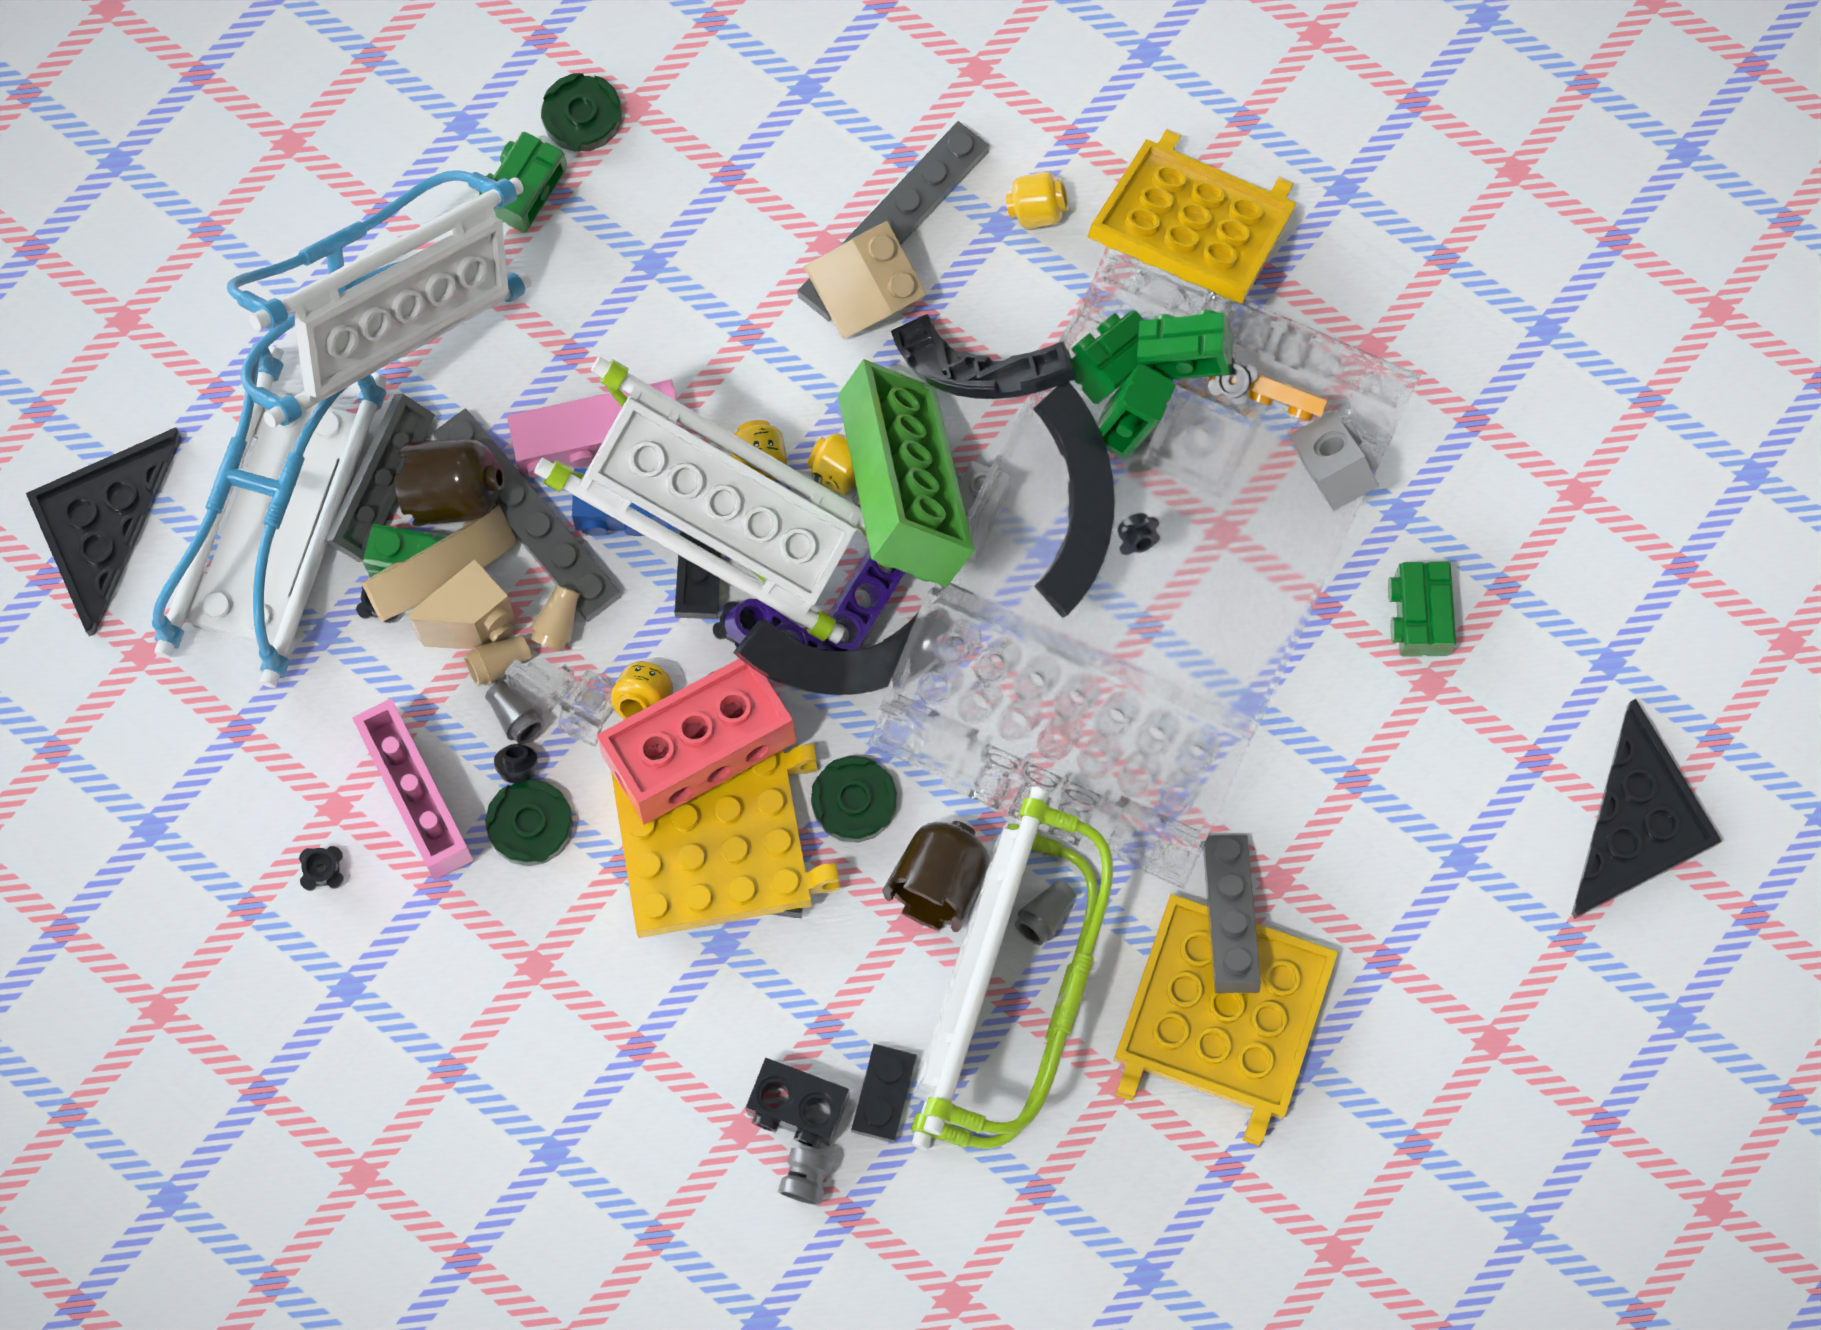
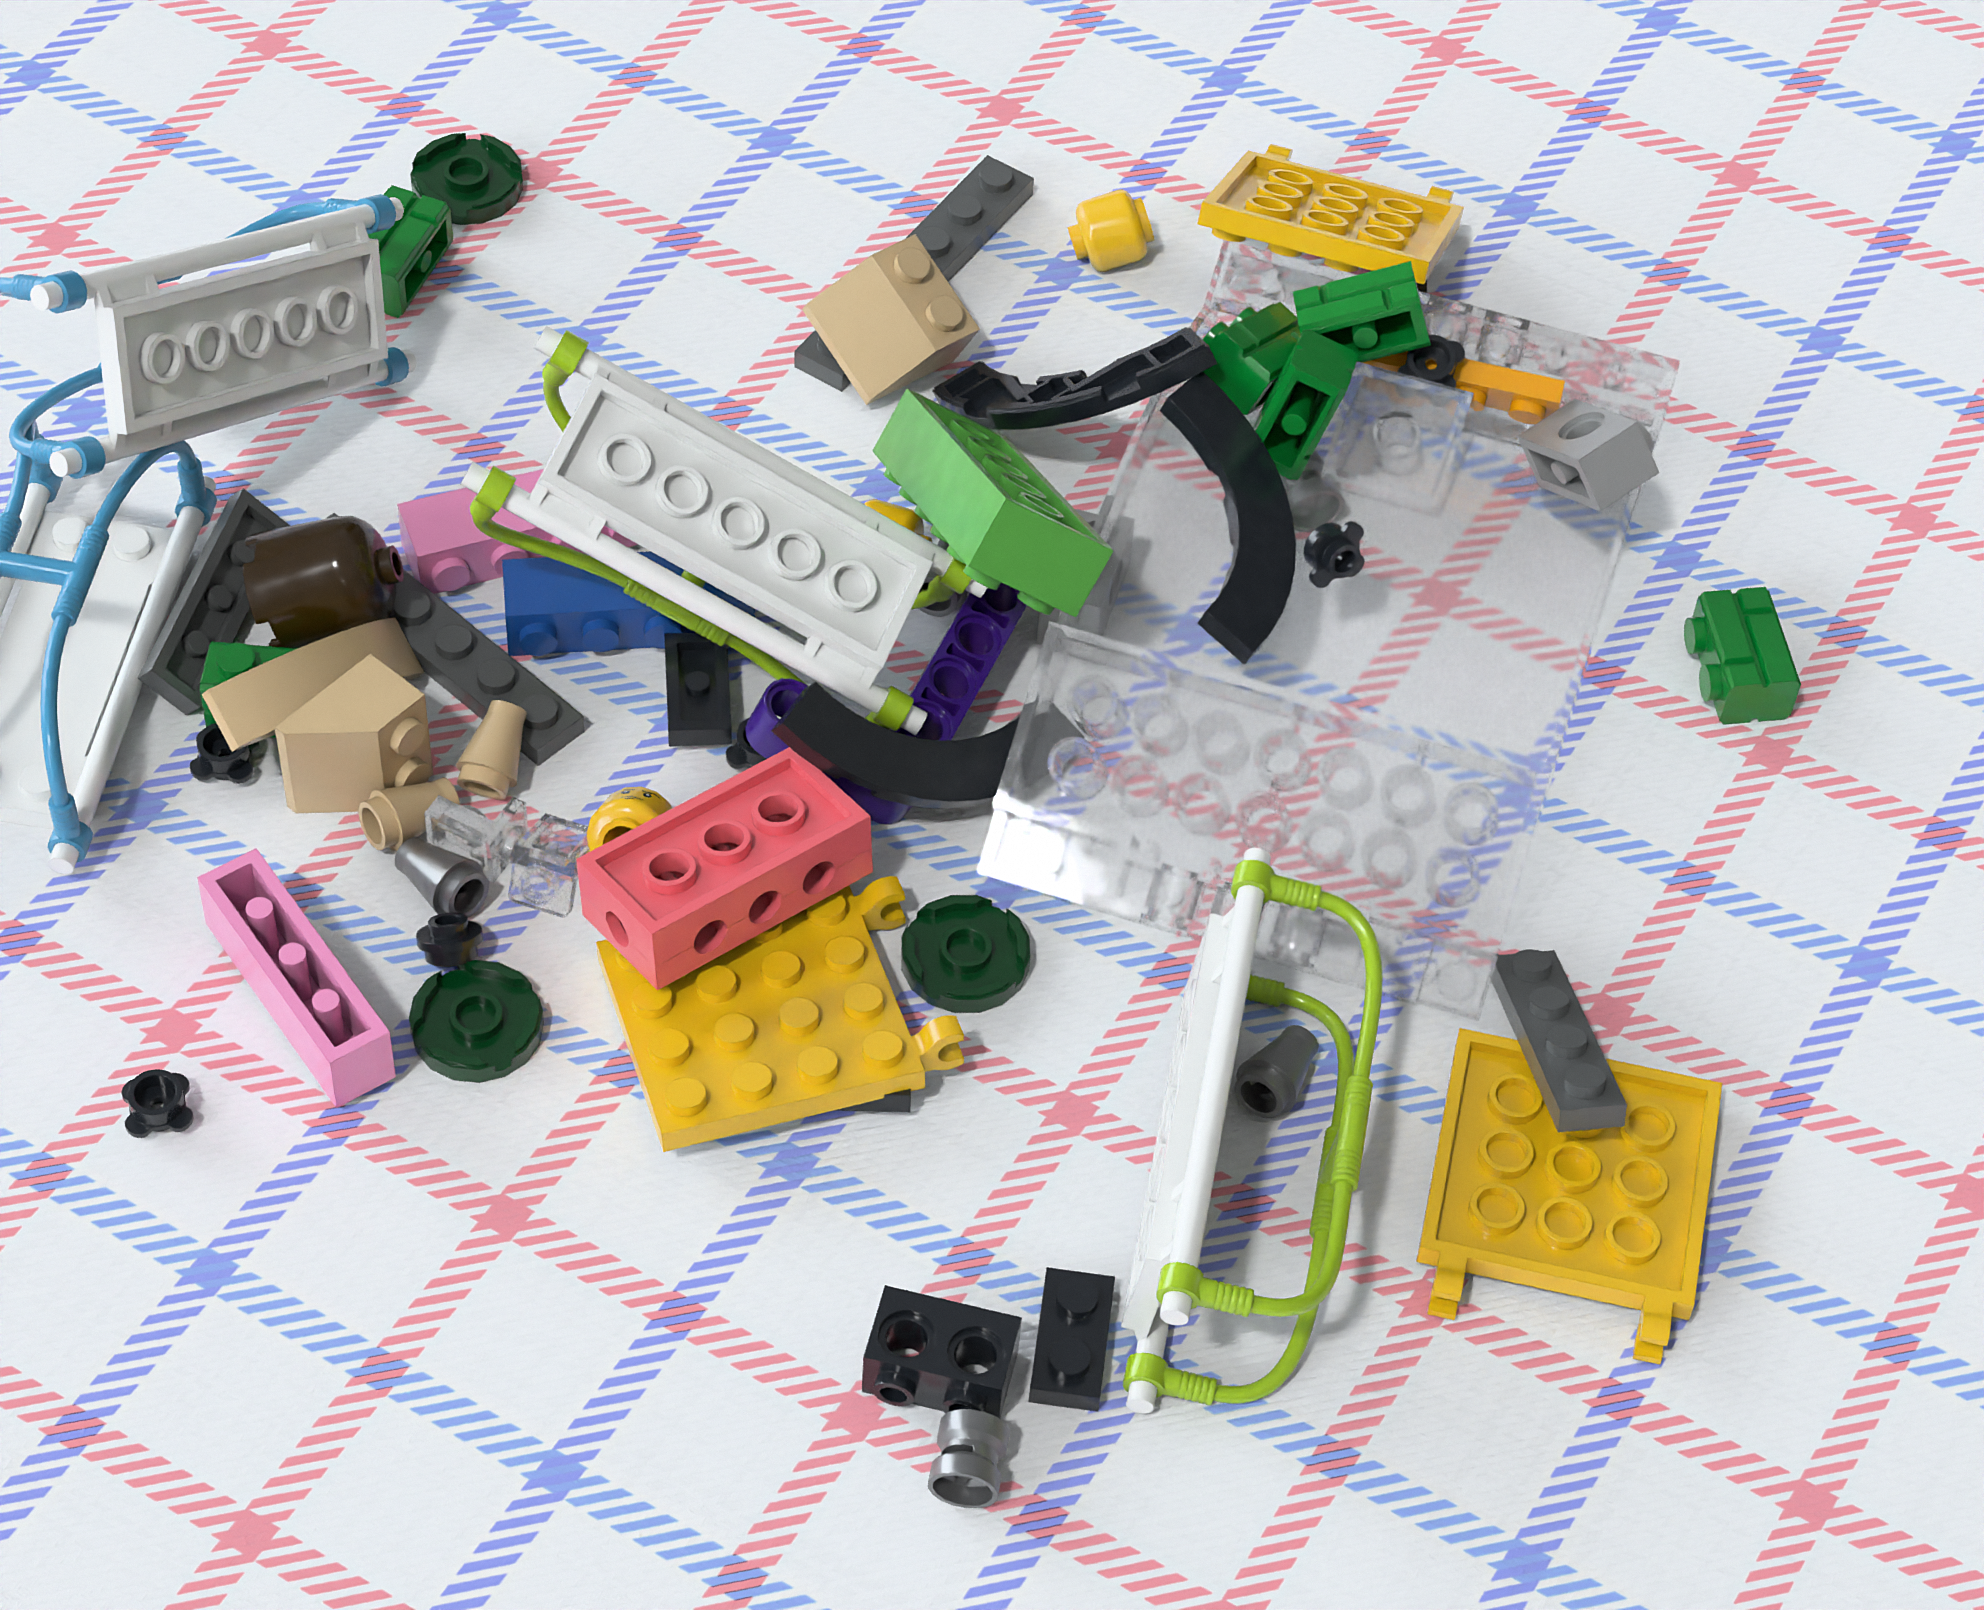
camera: 10 degrees left, 20 degrees down
dark brown cylinder [882,821,989,932] -> none

